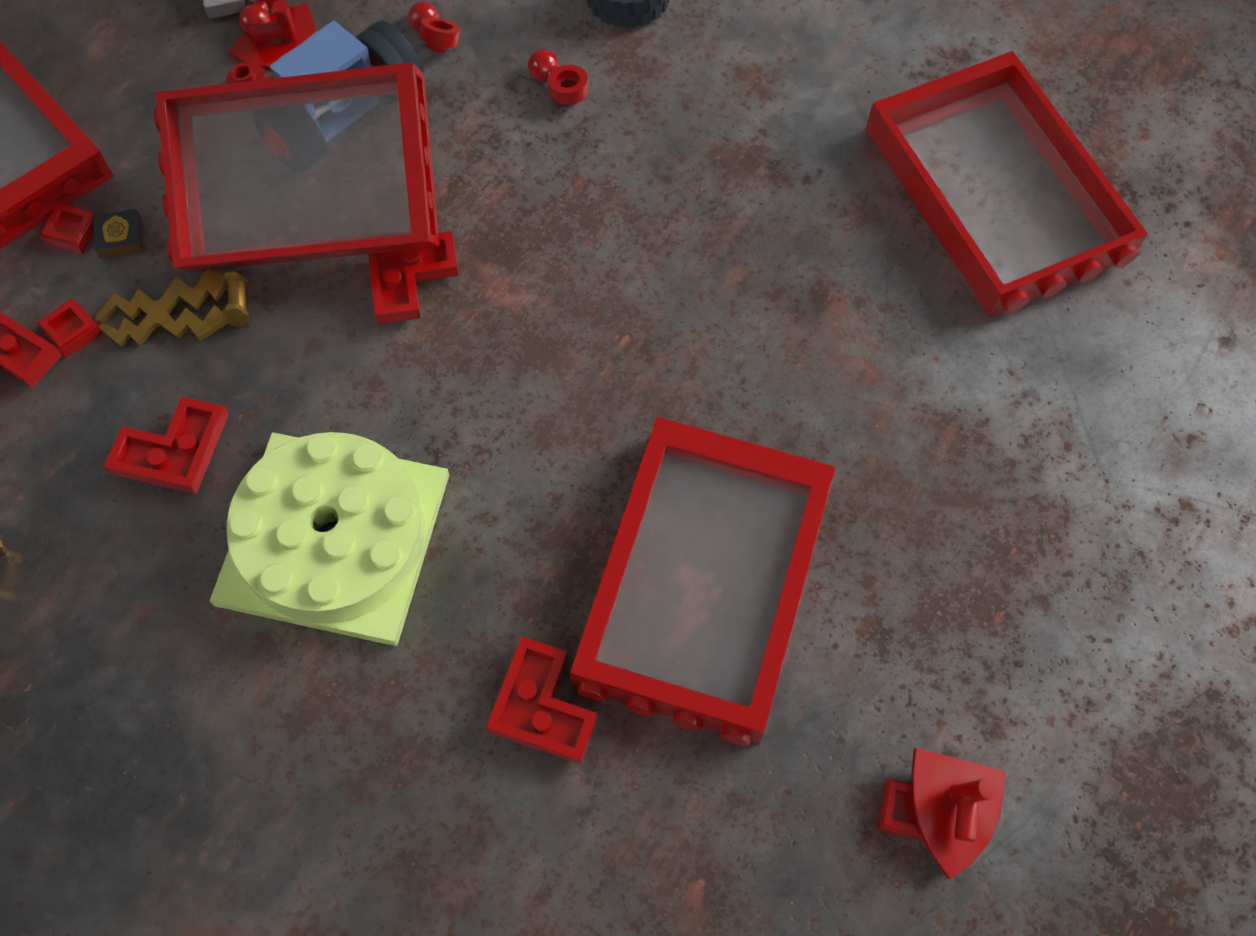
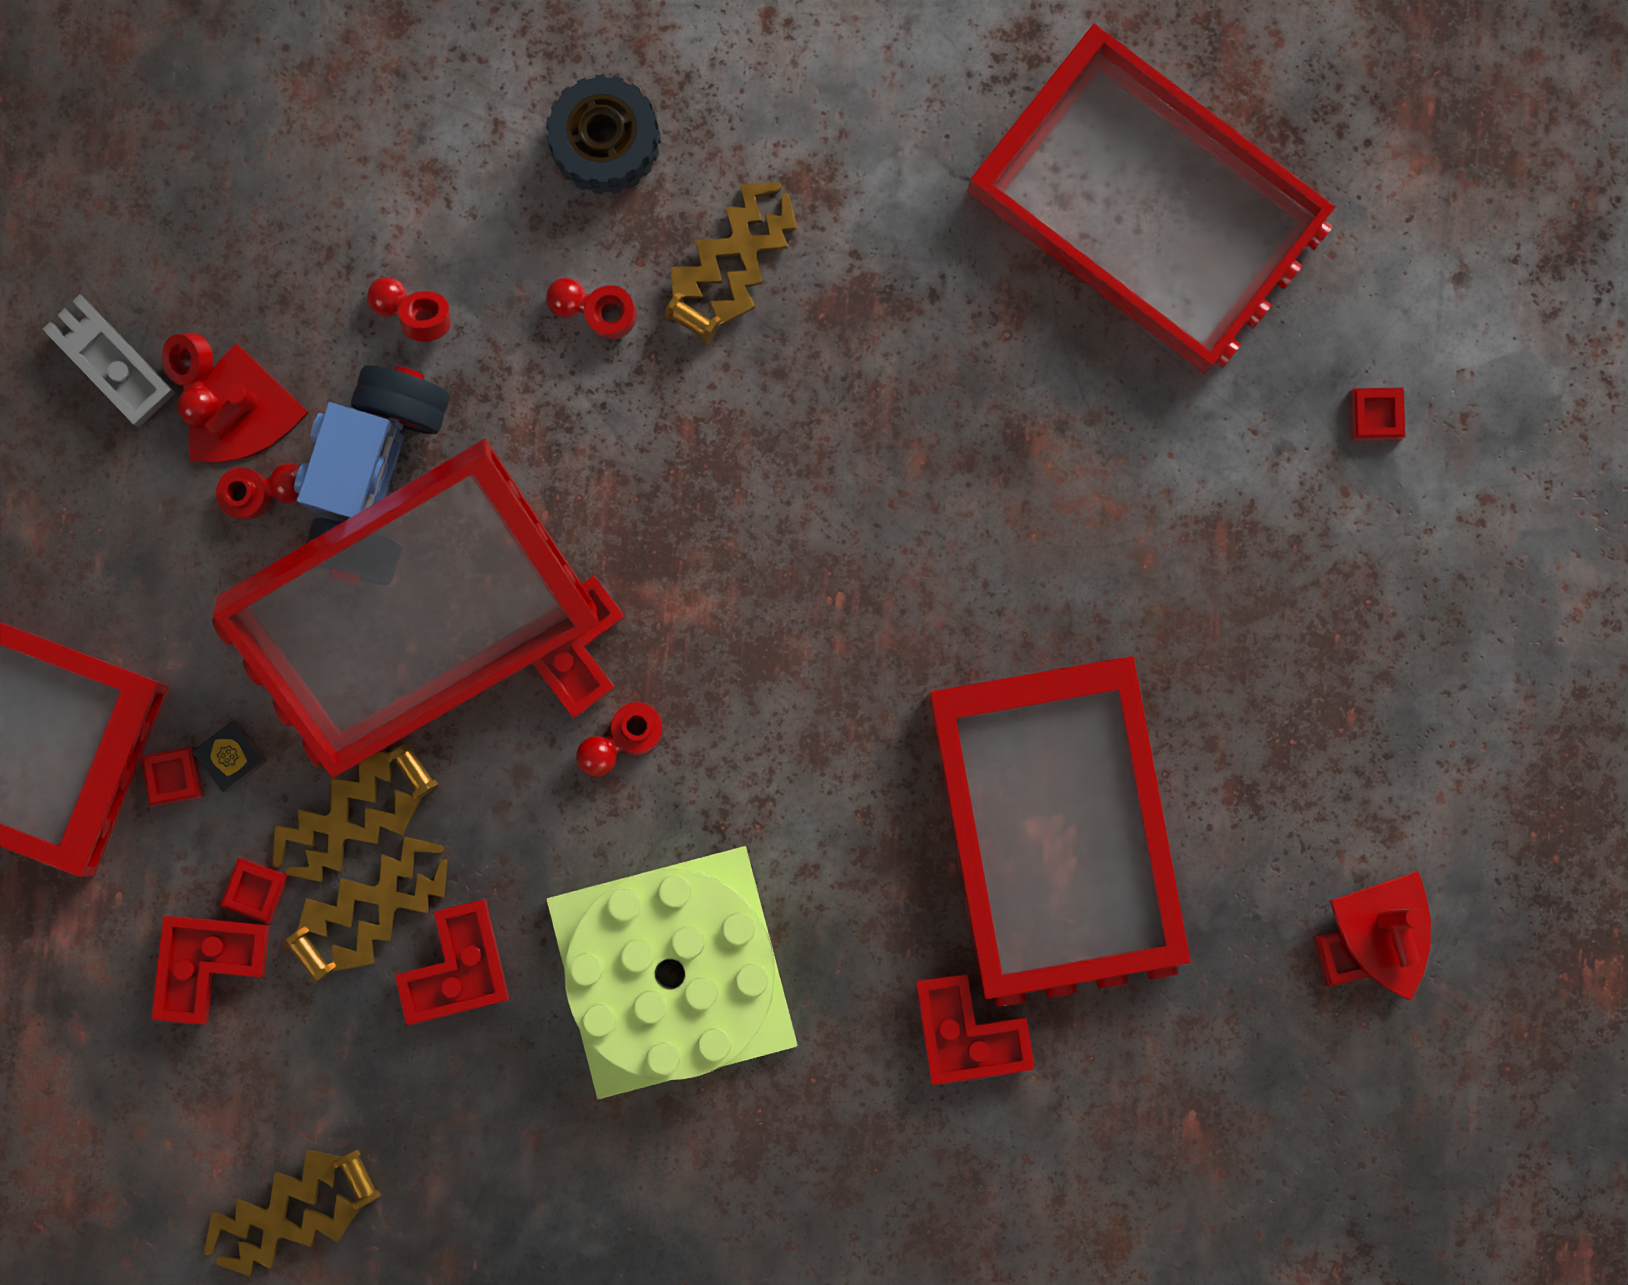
camera: 30 degrees left, 20 degrees up
none -> pearl gold piece [283,836,448,985]
none -> red plate [576,702,662,777]
none -> pearl gold piece [664,182,797,344]
none -> red tile [1350,387,1406,441]

